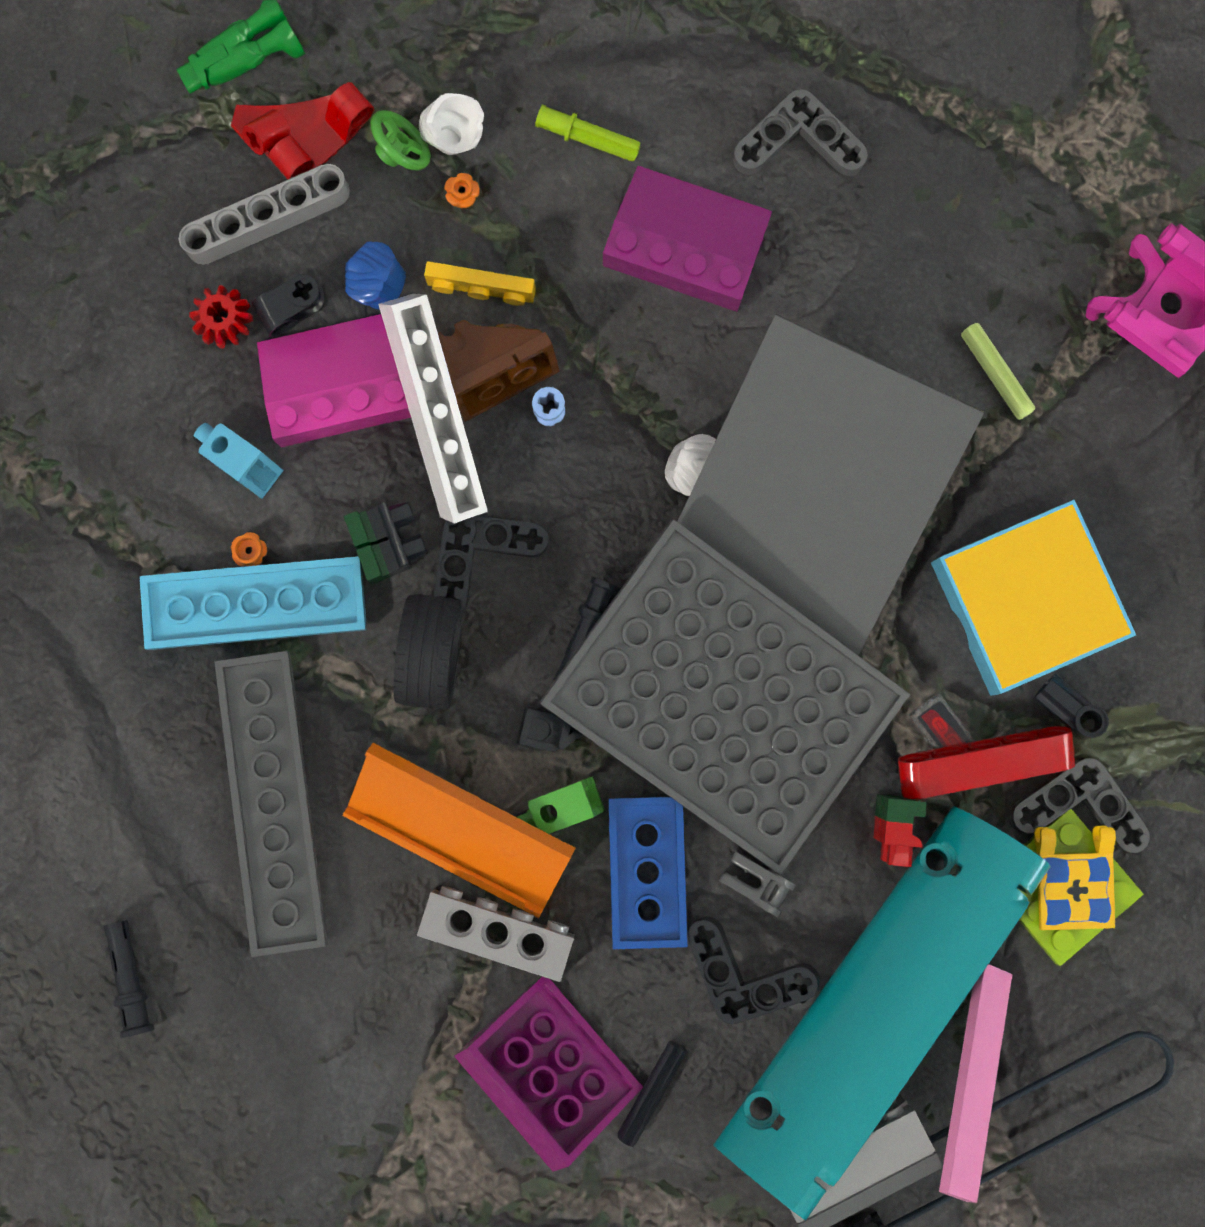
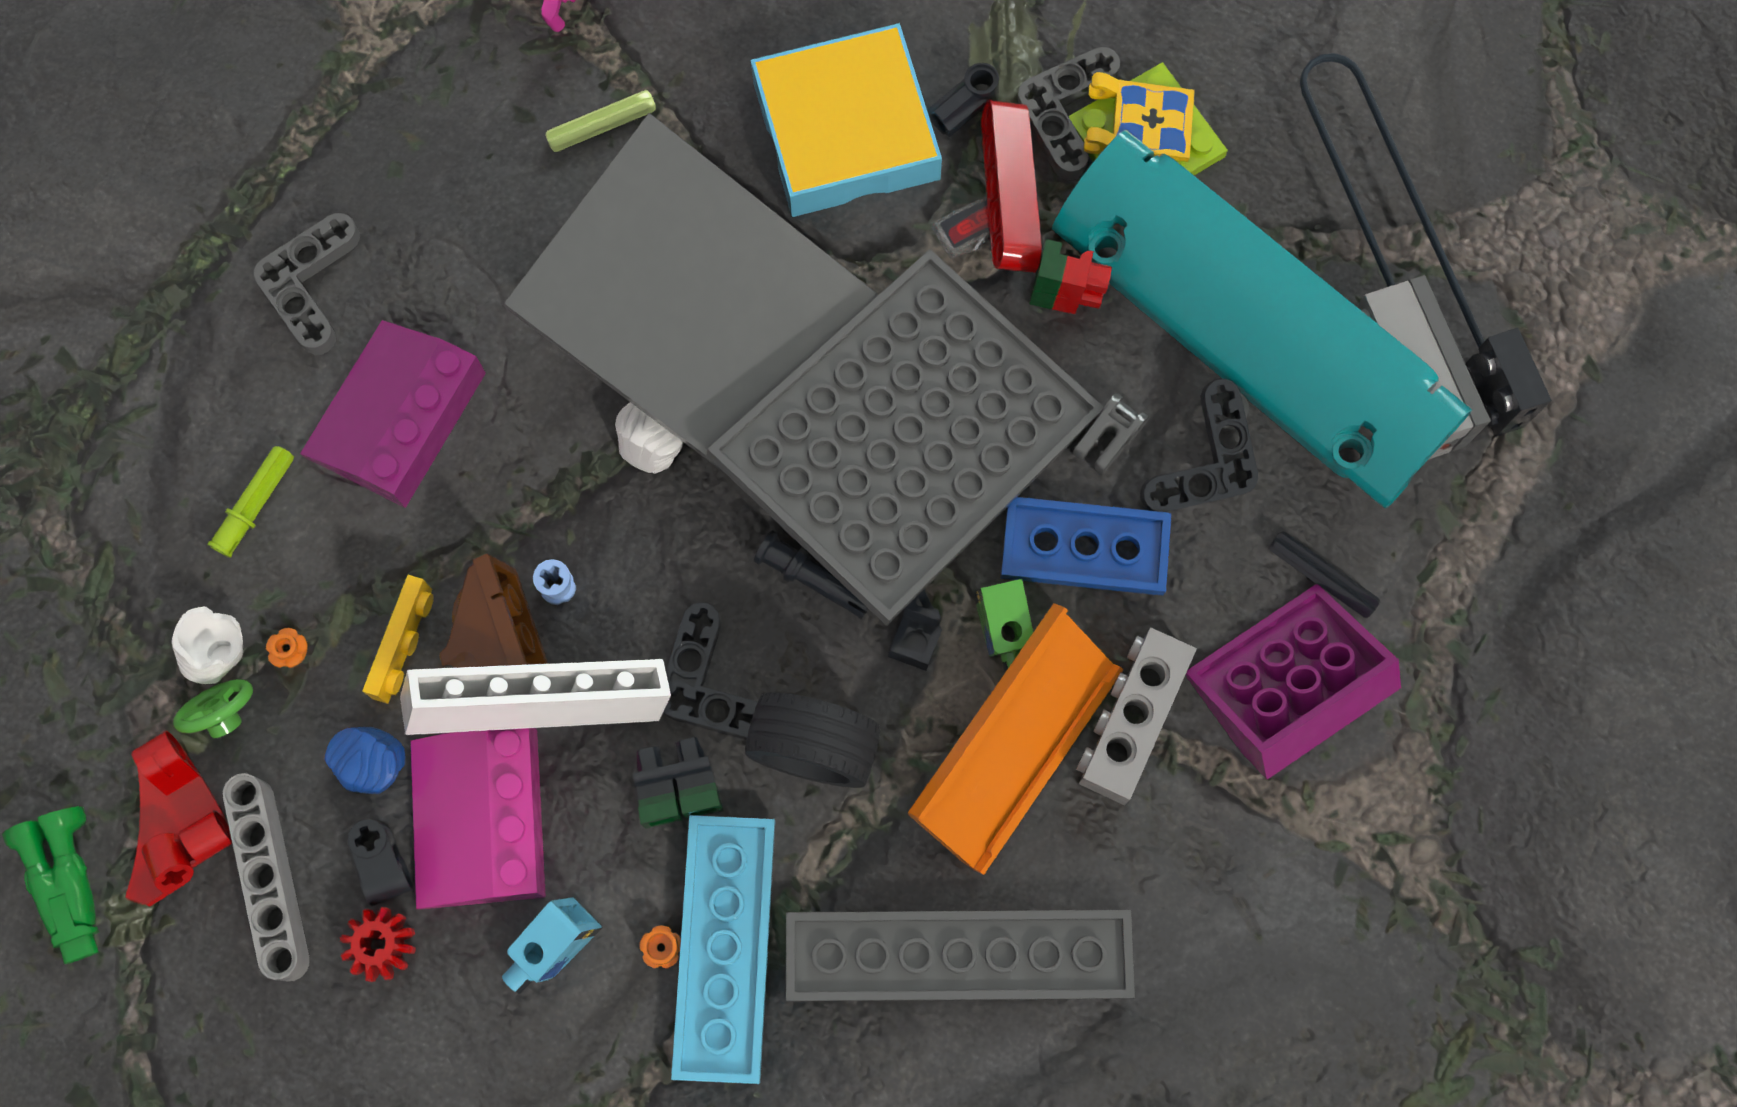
camera: 80 degrees left, 10 degrees down
bright pink tile [939,964,1012,1203] -> none

